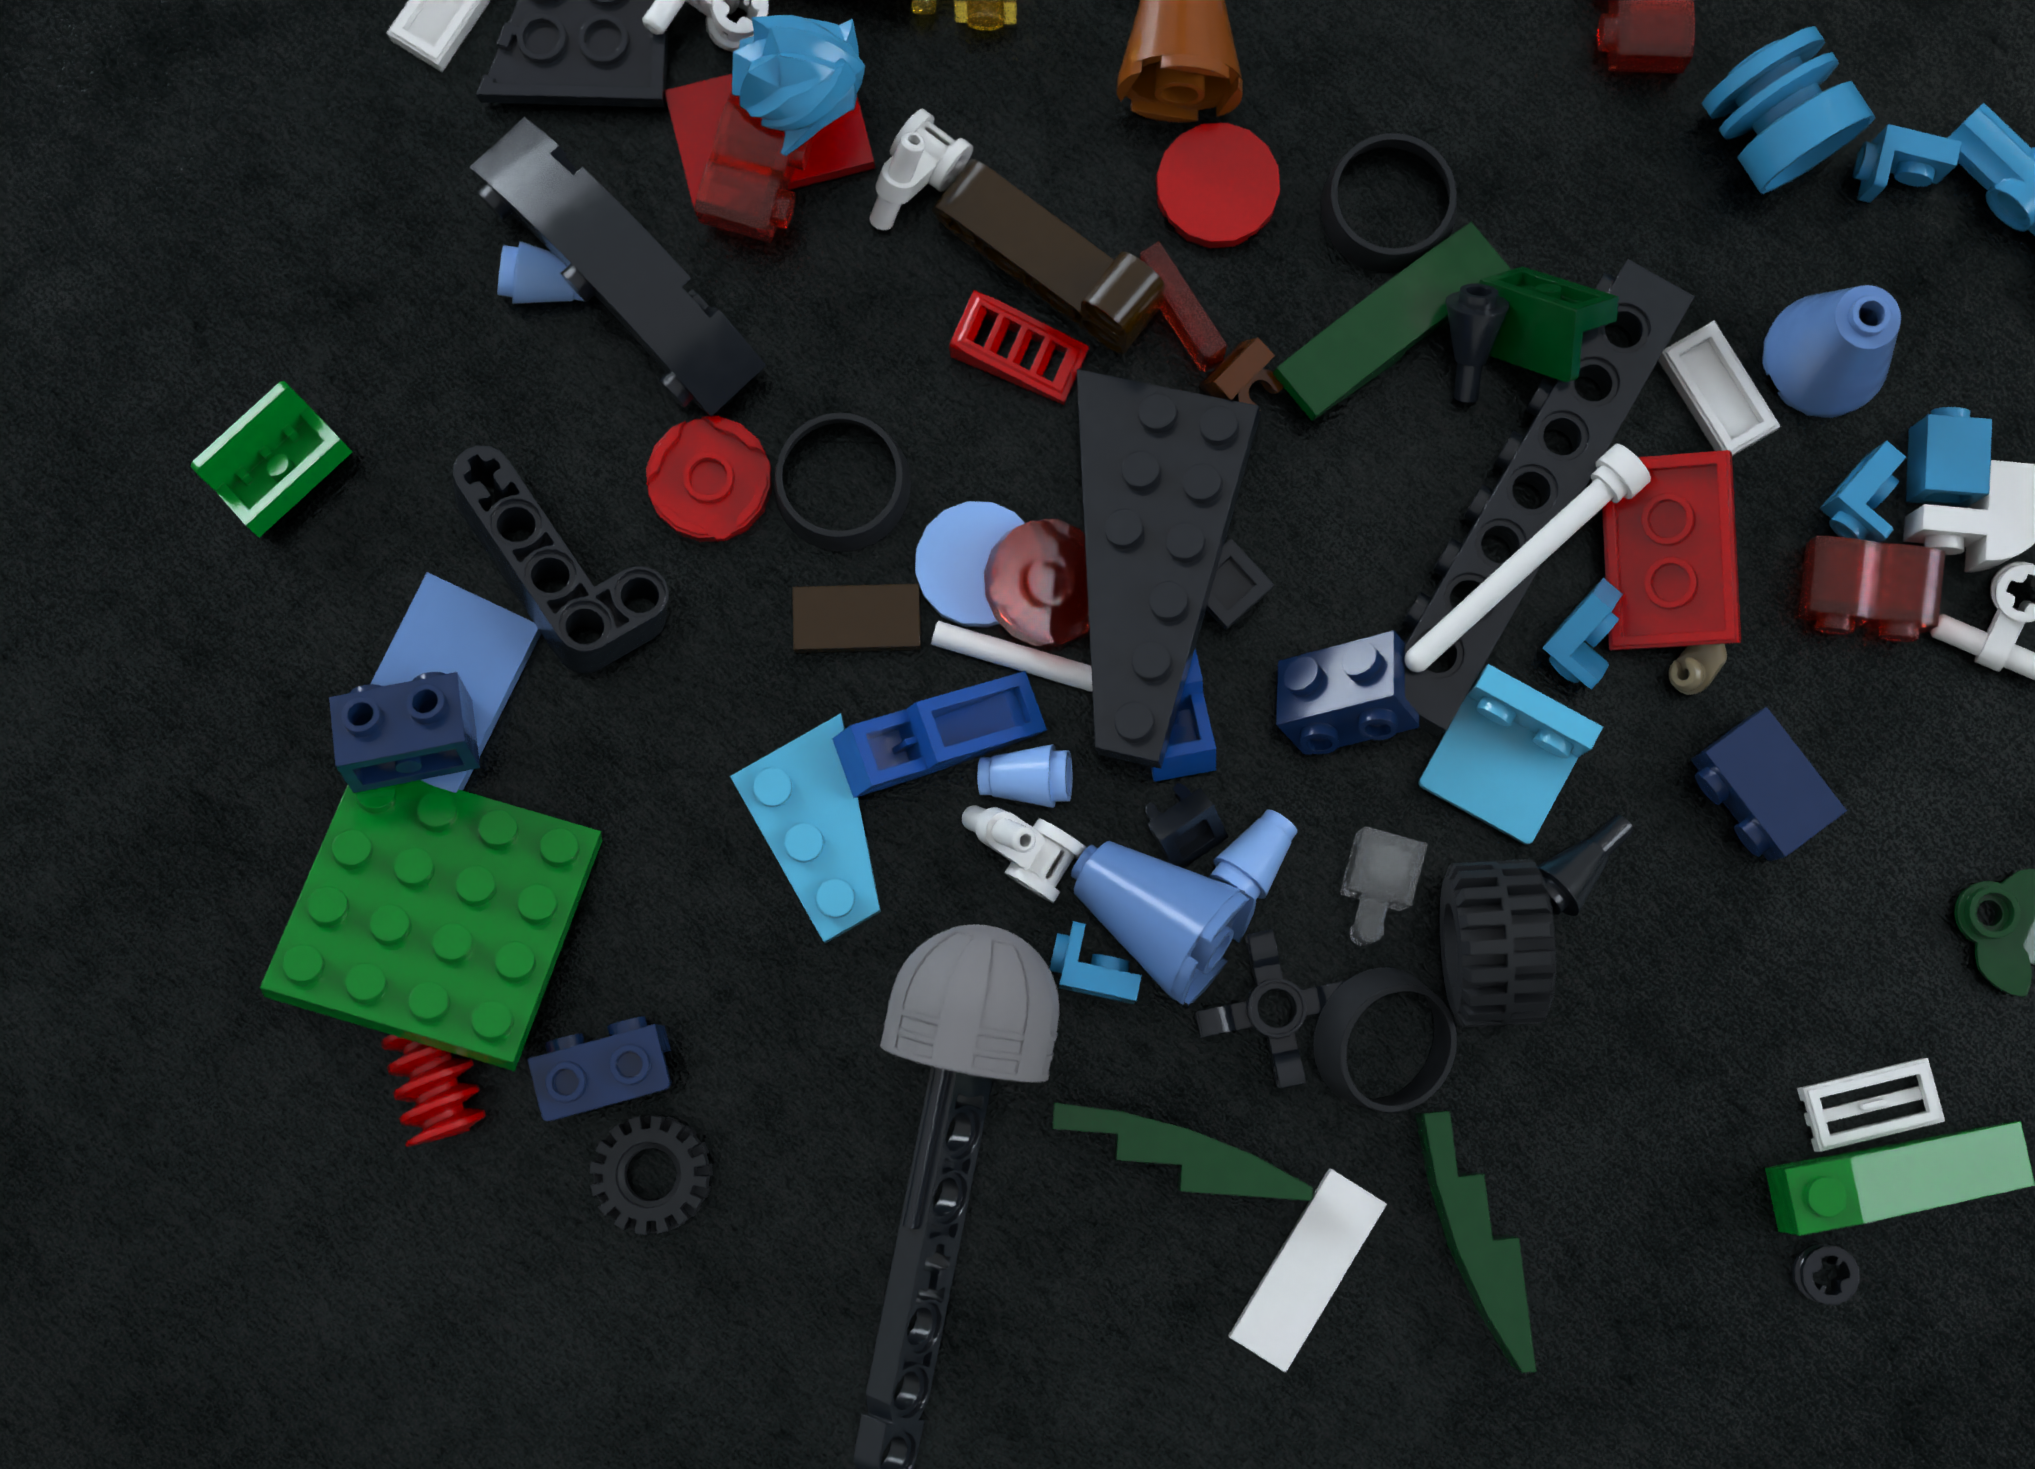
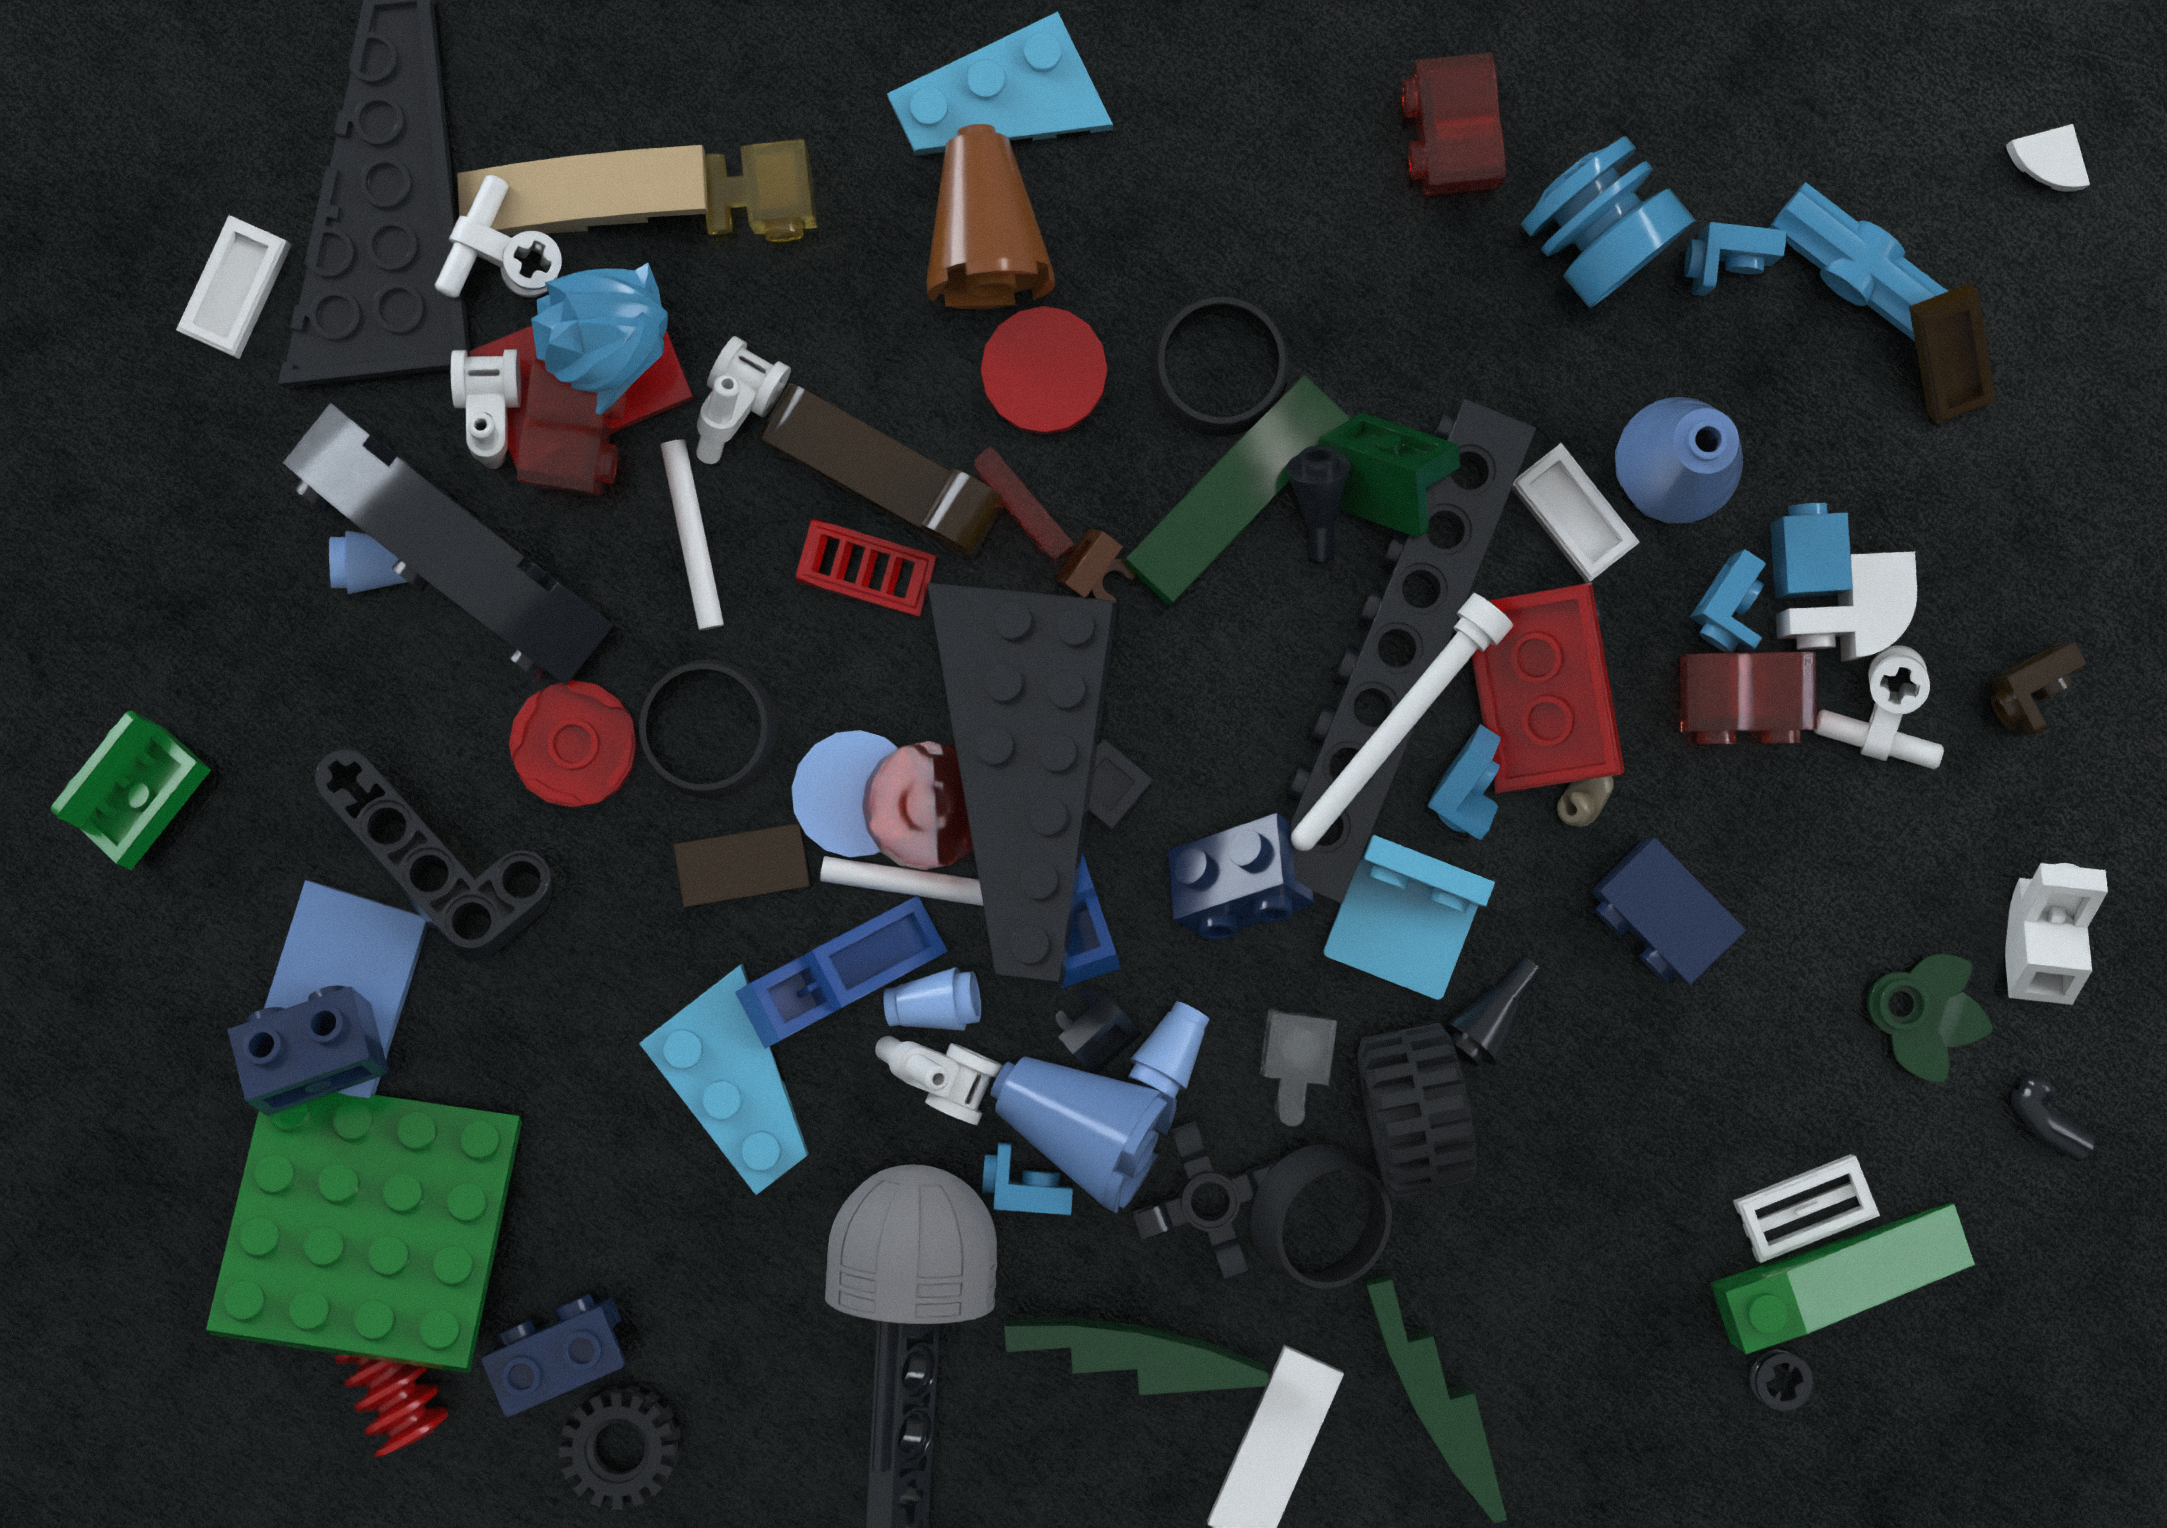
camera: 10 degrees left, 5 degrees up
none -> white piece [451,349,521,469]
none -> white bar [660,439,724,631]

